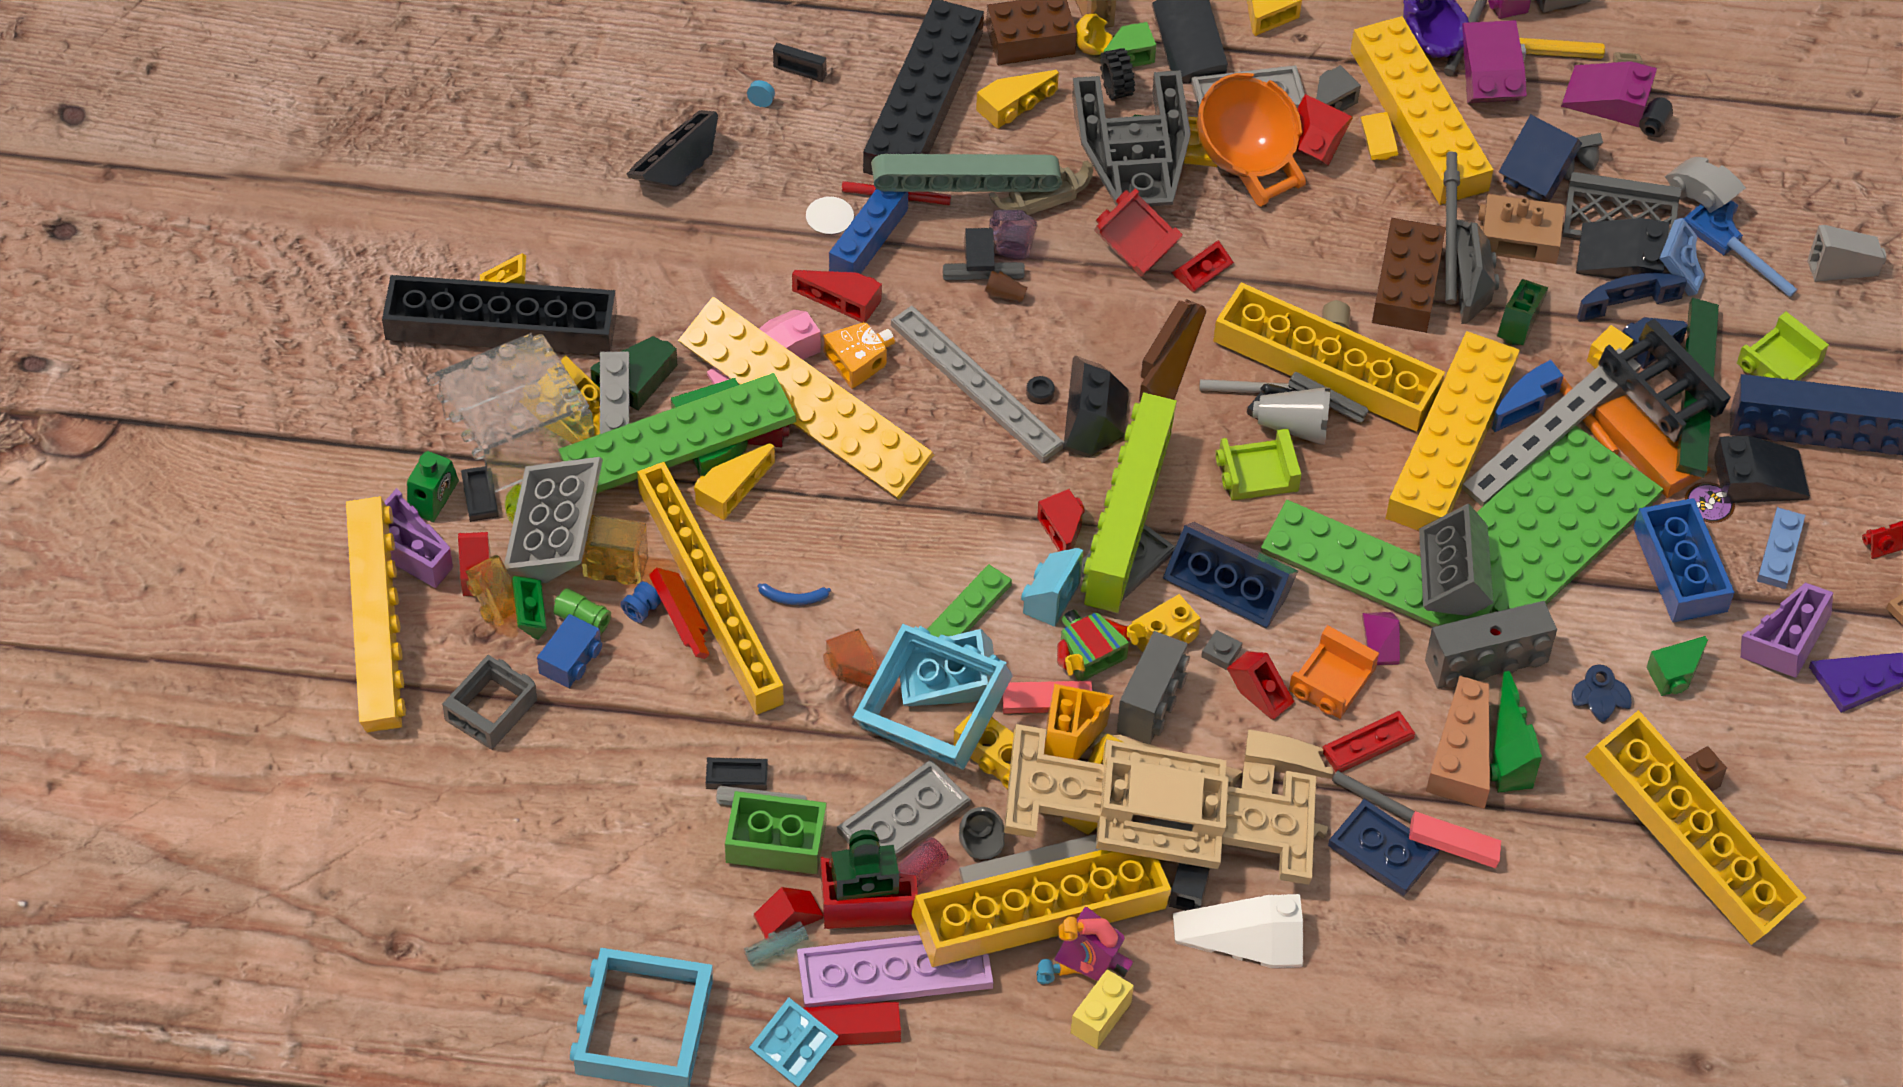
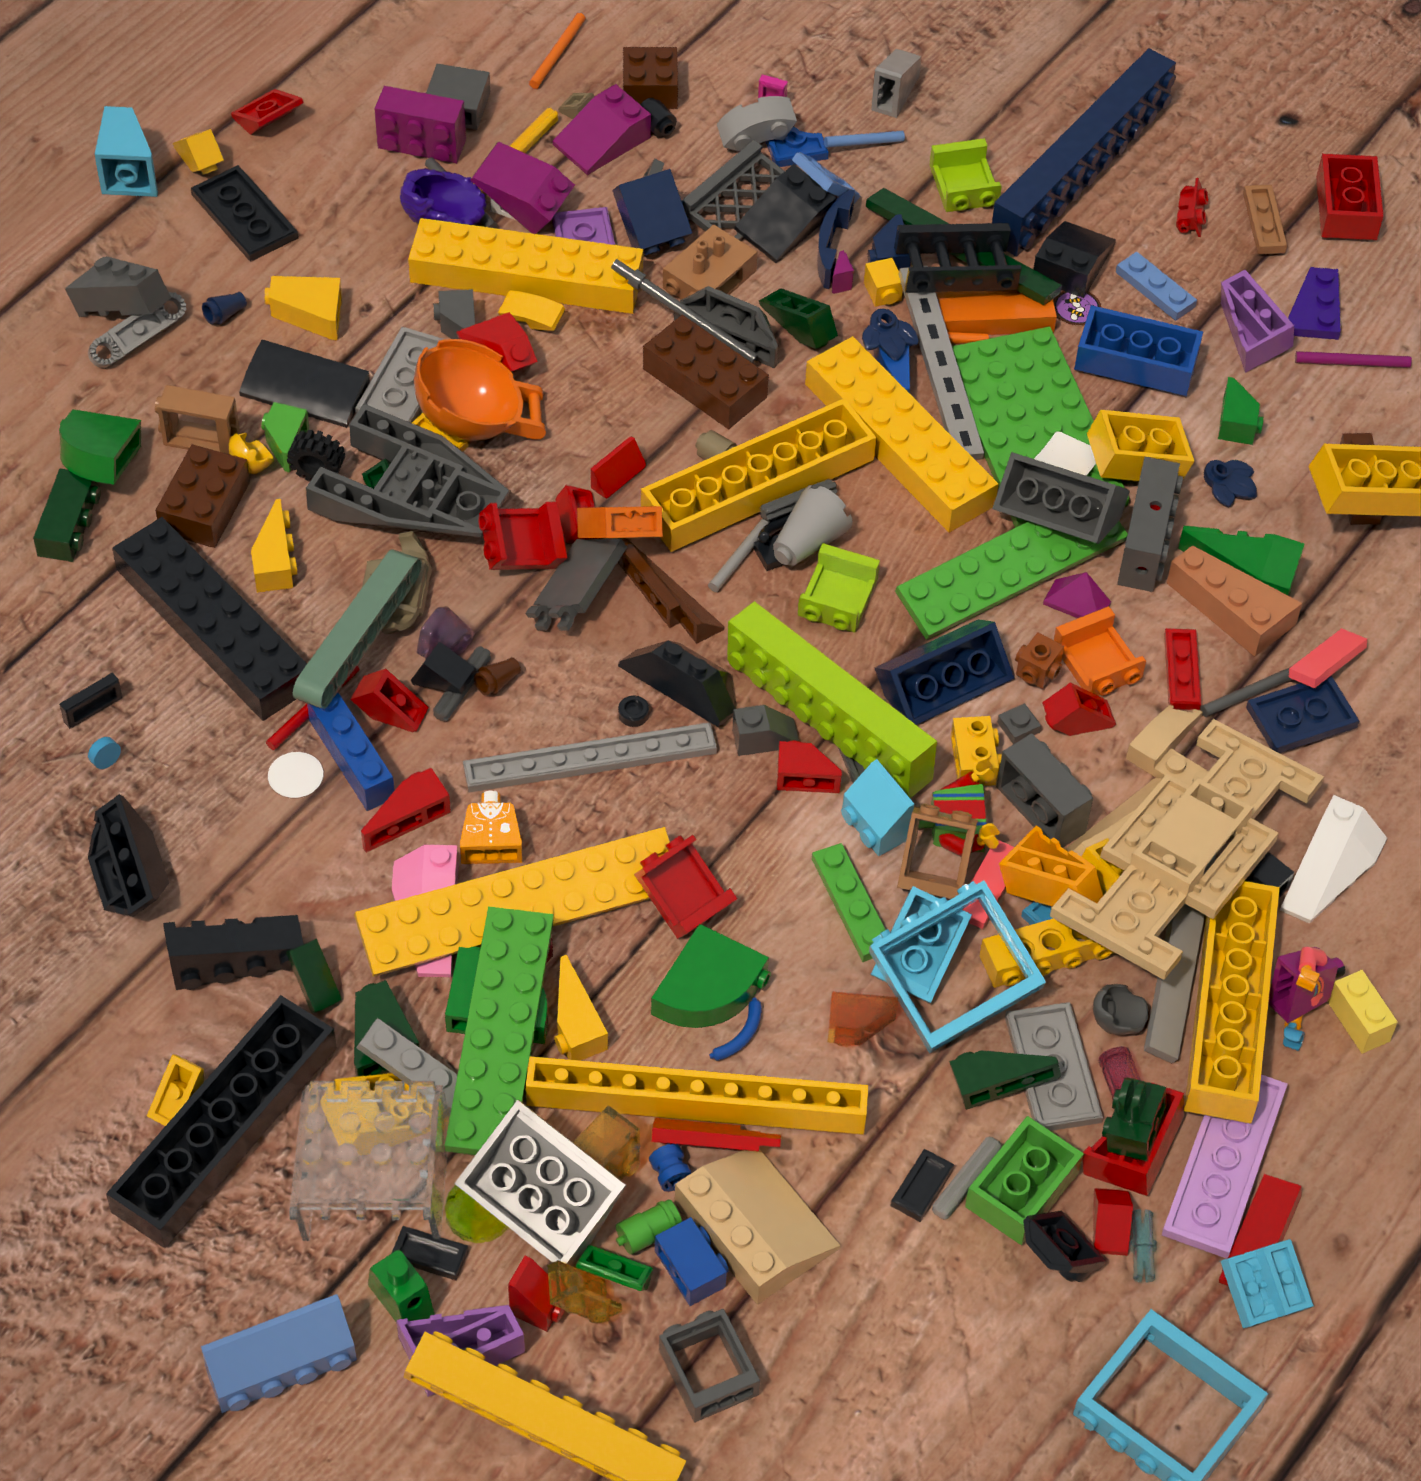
camera: 60 degrees left, 0 degrees up
none -> black wedge [163,915,304,990]
none -> medium blue slope [201,1294,357,1413]
none -> dark green slope [286,939,342,1013]
none -> red slope [350,668,429,732]
none -> dark grey tile [525,539,627,631]
none -> orange bar [529,13,586,89]
none -> medium lavender tile [552,207,615,245]
none -> orange window [577,506,663,538]
none -> red slope [591,436,646,499]
none -> reddish brown brick [623,47,678,109]
none -> red panel [634,835,738,939]
none -> green brick [651,924,771,1028]
none -> tan slope [674,1149,840,1305]
none -> dark grey slope [732,705,799,756]
none -> dark pink tile [758,74,788,98]
none -> magenta slope [832,250,854,294]
none -> dark blue plate [862,309,918,361]
none -> medium nougat window [897,804,978,899]
none -> dark green slope [949,1050,1061,1110]
none -> dark orange brick [1015,632,1064,689]
none -> black slope [1023,1210,1106,1282]
none -> white sticker [1034,431,1096,475]
none -> yellow brick [1087,410,1194,481]
none -> magenta bar [1295,351,1412,368]

